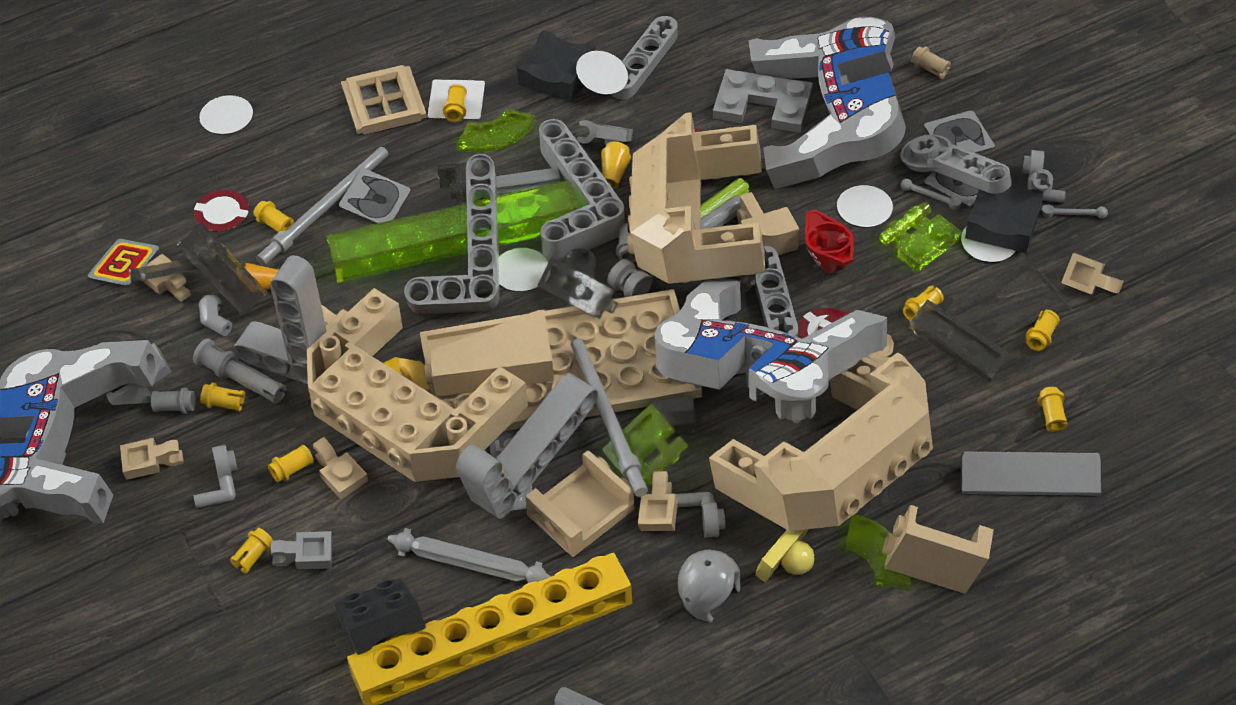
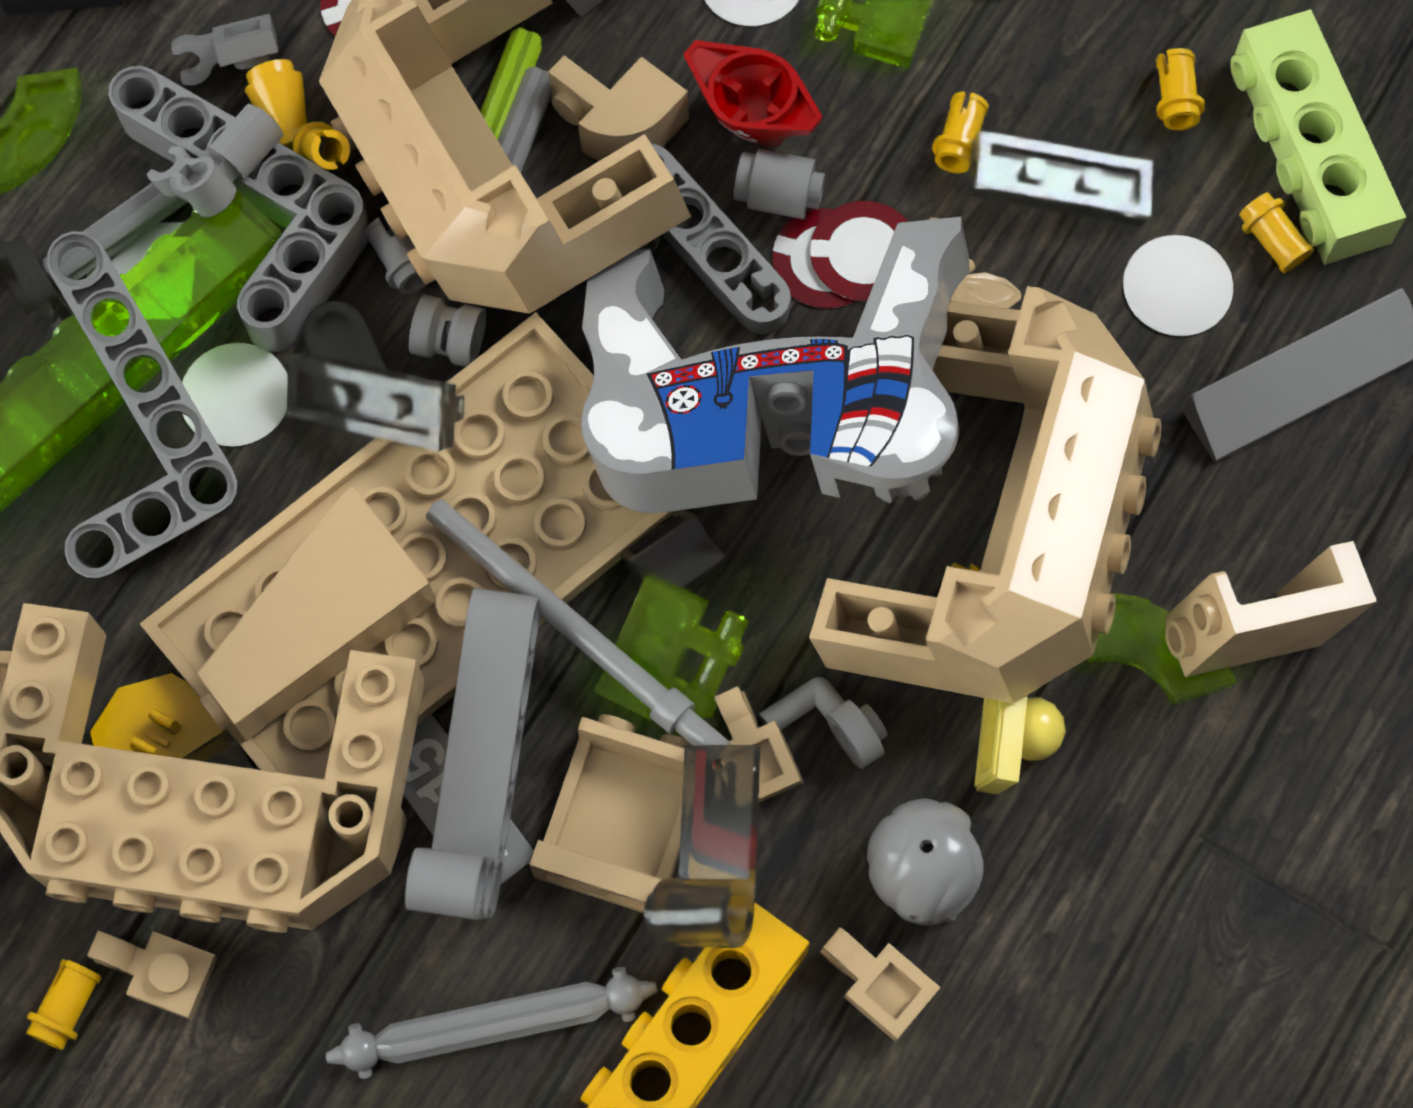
camera: 30 degrees left, 20 degrees up
none -> light grey bar [147,103,284,217]
none -> yellow pin [293,121,350,170]
none -> clear smoke door [644,744,761,948]
none -> light grey brick [733,149,825,219]
none -> tan plate [820,927,941,1041]
none -> white sticker [1123,235,1233,336]
none -> yellowish green brick [1231,9,1406,265]

